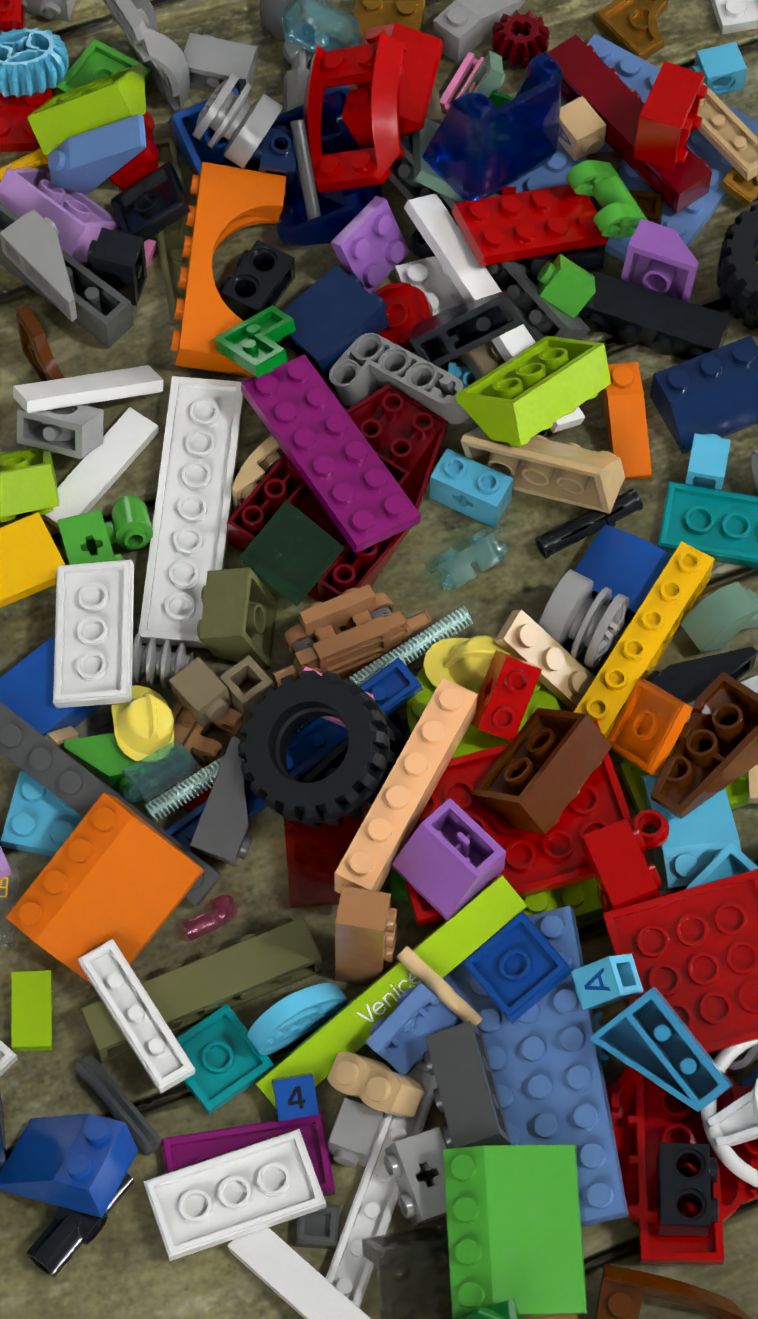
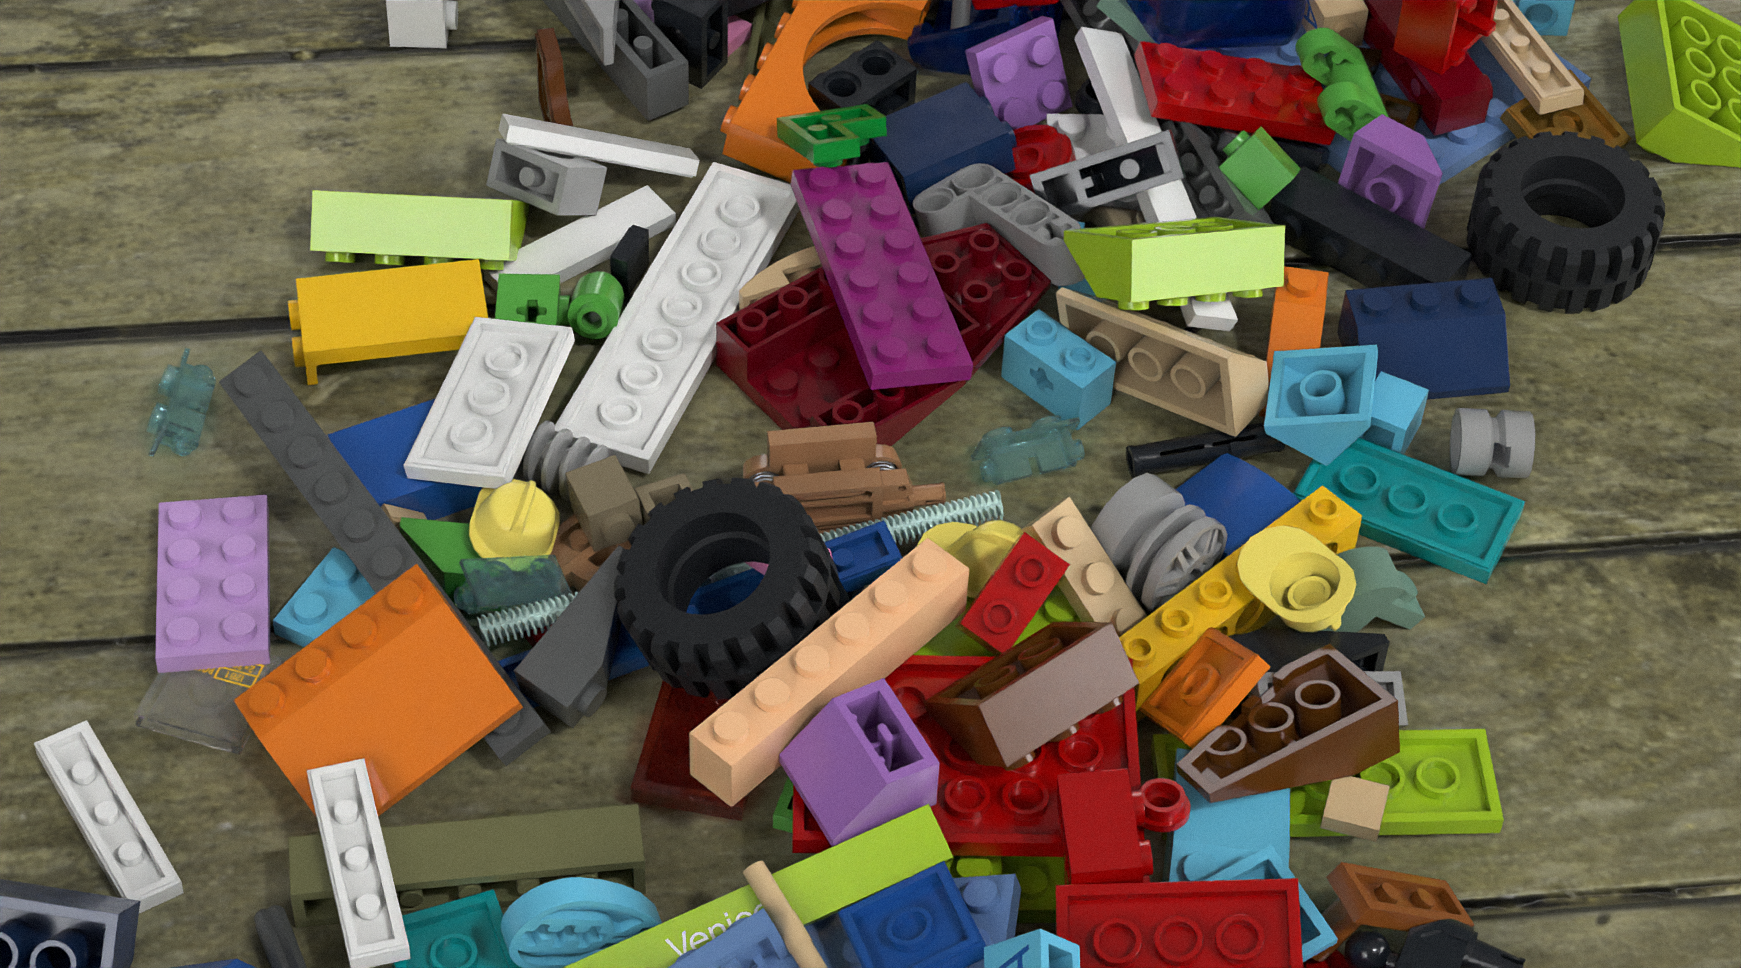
camera: 15 degrees right, 15 degrees down
lime tile [11,970,53,1052] -> none
clear pink arm [184,894,238,940] -> none
olive slope [197,567,277,669] -> none
clear green panel [238,498,345,606] -> none
medium nougat brick [335,885,398,986] -> none
none -> black tile [610,224,649,297]
none -> light yellow piece [1237,526,1357,632]
none -> medium azure slope [1264,345,1378,466]

